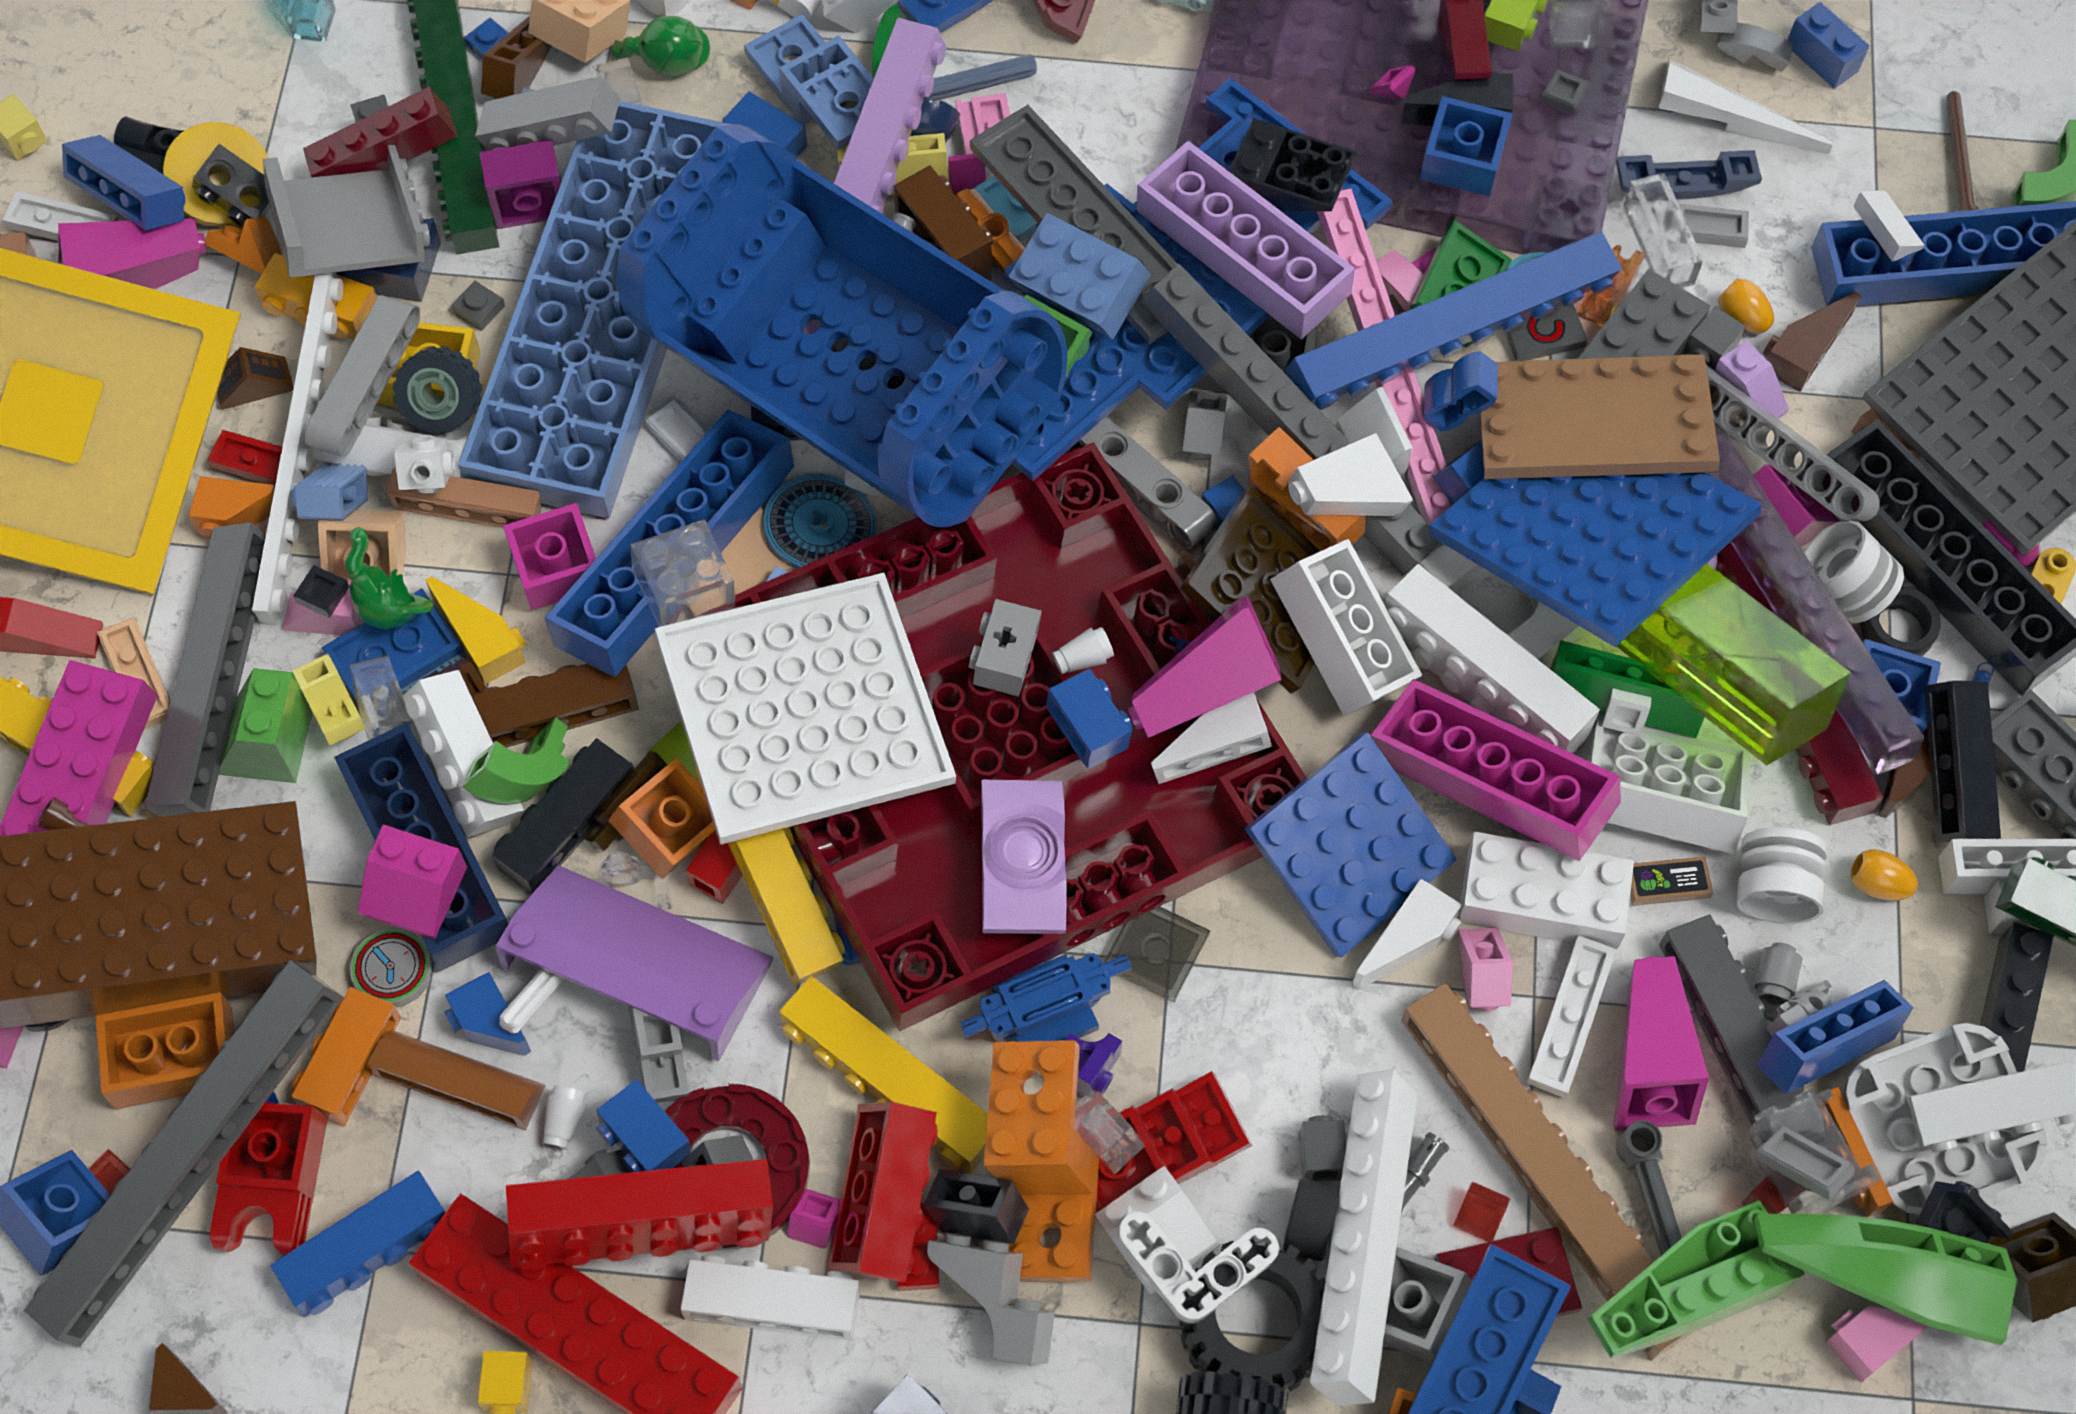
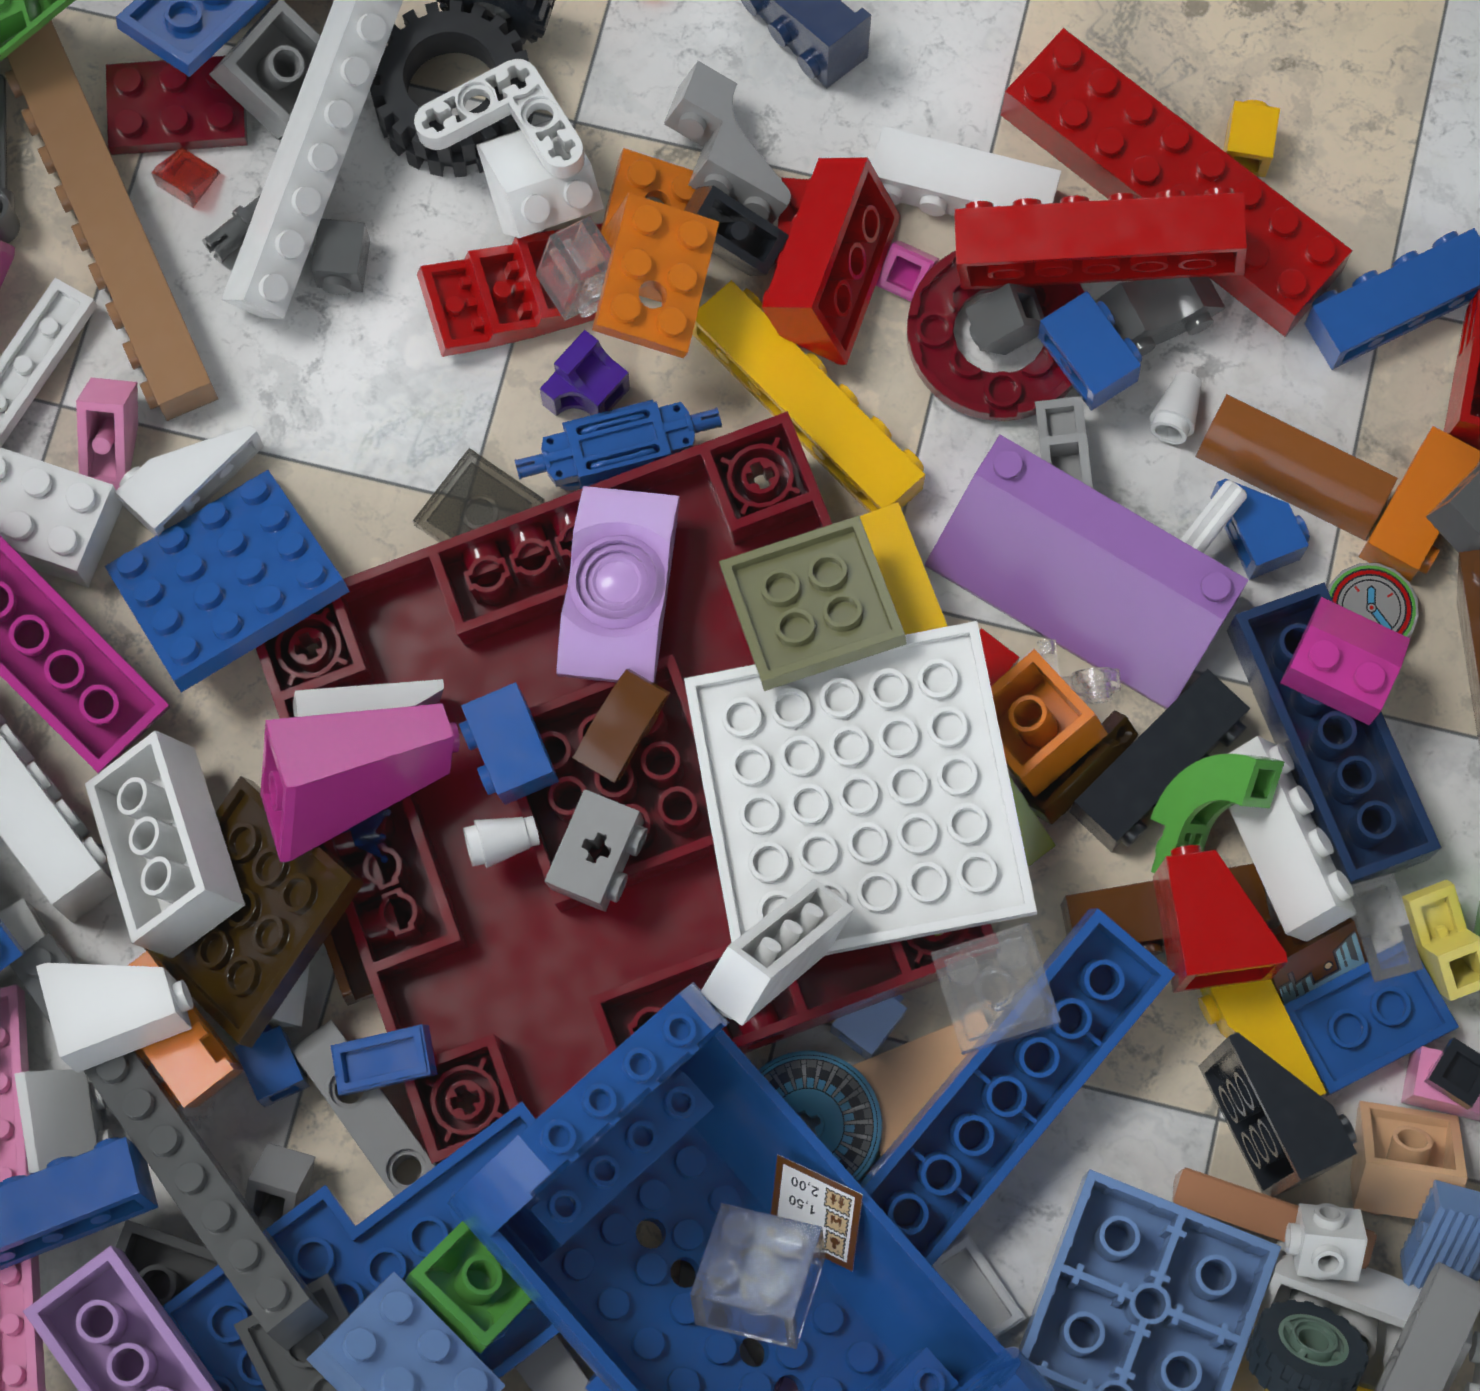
camera: 170 degrees left, 10 degrees up
green piece [345,527,433,629] -> none
dark pink brick [503,503,596,611] -> none
black tyre [1283,1178,1340,1261] -> none
none -> blue tile [330,1024,437,1096]
none -> reddish brown slope [573,669,670,783]
none -> clear brick [690,1203,825,1349]
none -> white brick [701,879,855,1026]
none -> olive plate [719,515,907,691]
none -> sticker [769,1154,863,1272]
none -> red slope [1153,845,1288,993]
none -> black slope [1198,1032,1357,1197]

